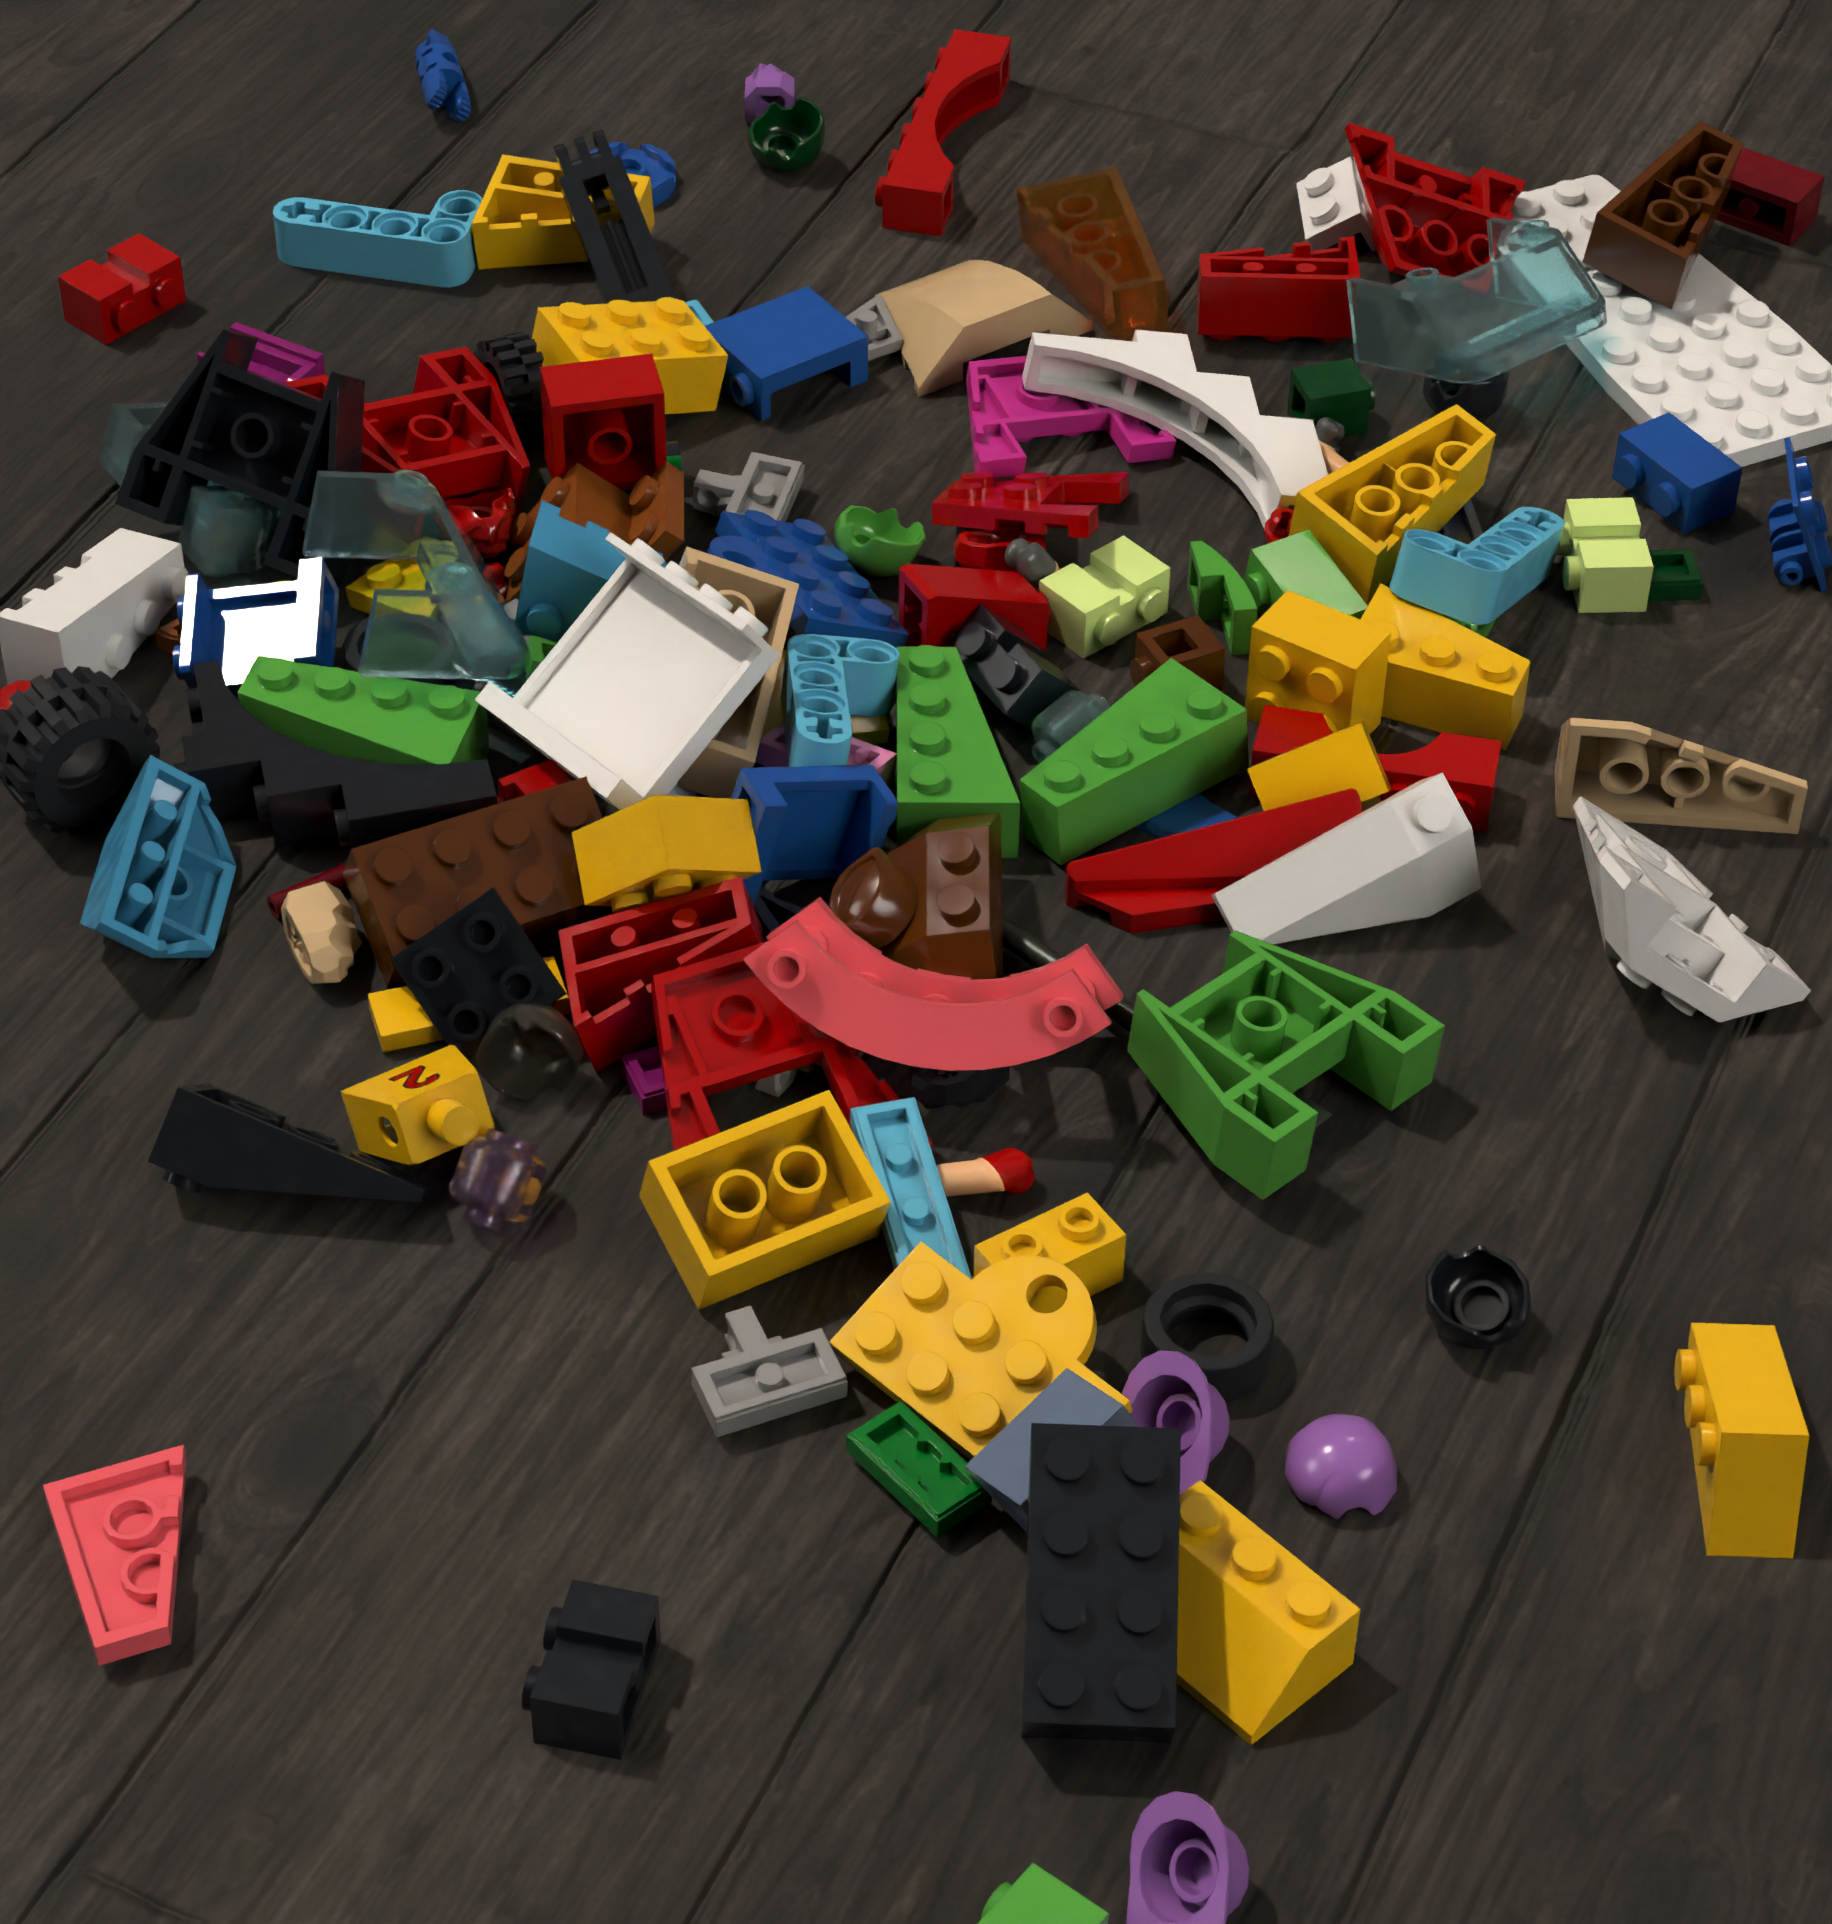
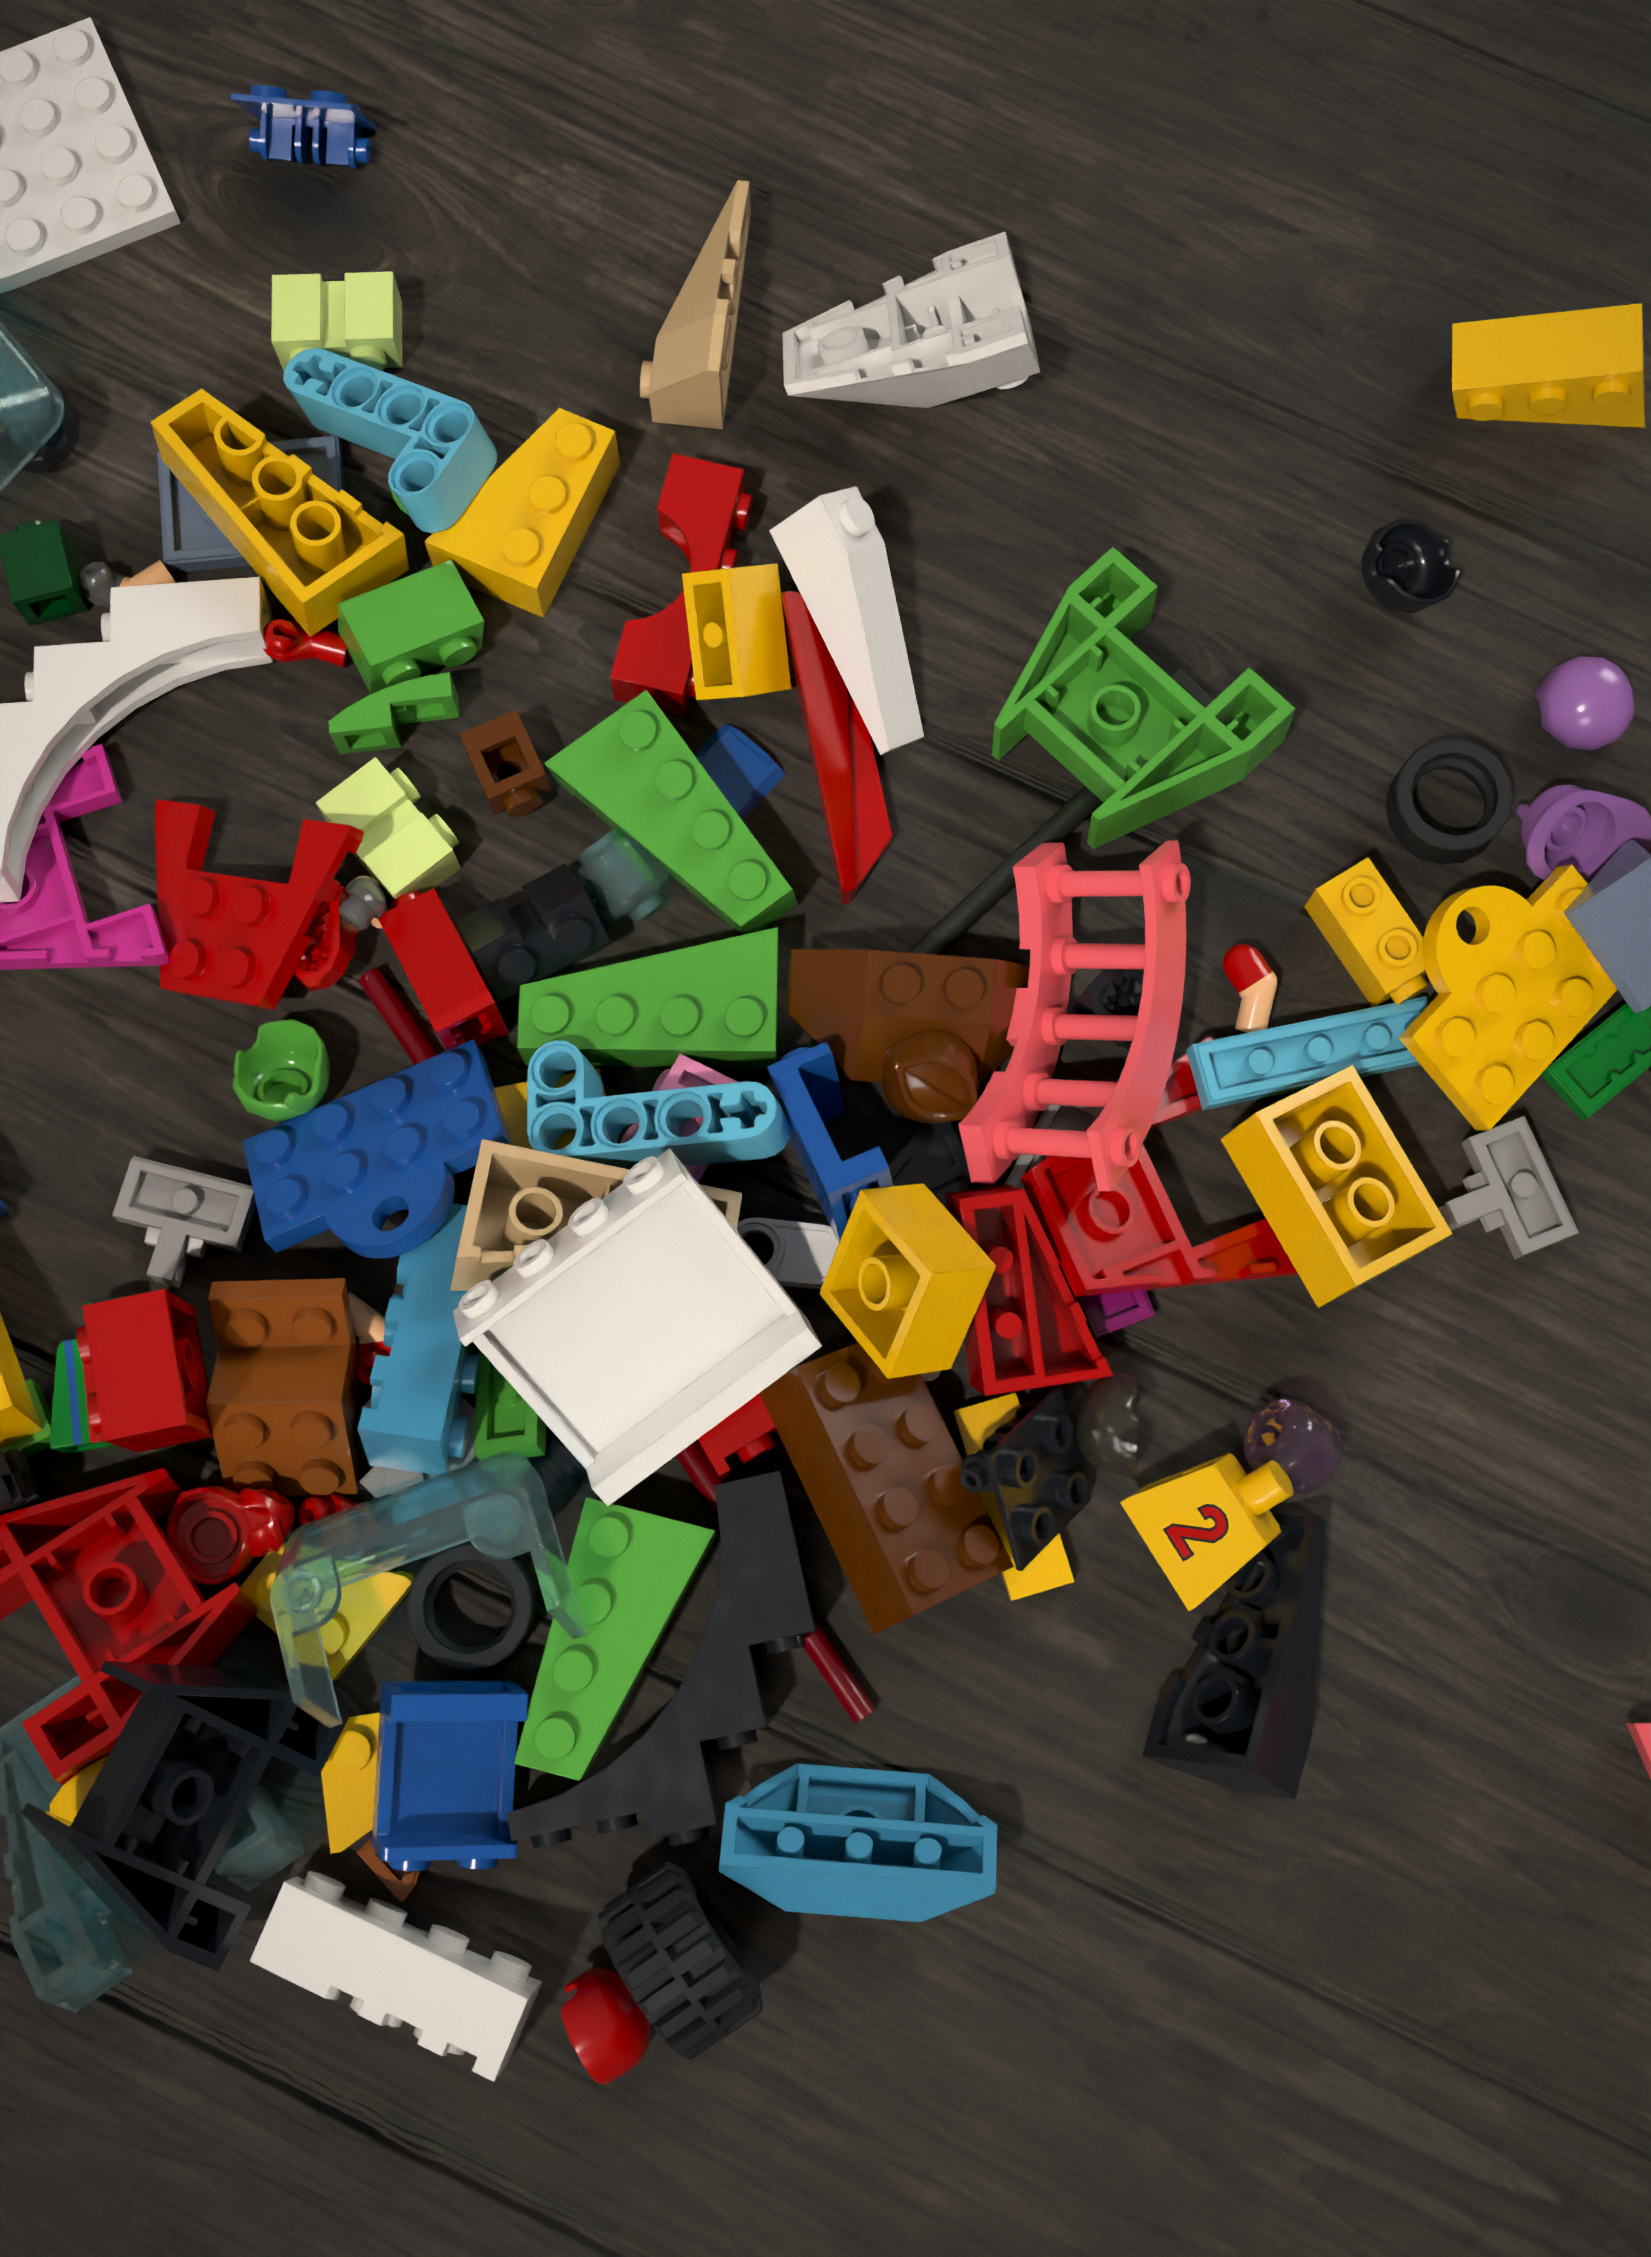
camera: 90 degrees left, 35 degrees up
tan rock [281,881,362,984] -> none
yellow brick [1245,590,1391,735] -> none
blue brick [1612,412,1743,534] -> none
dark green tile [1648,548,1704,602] -> none

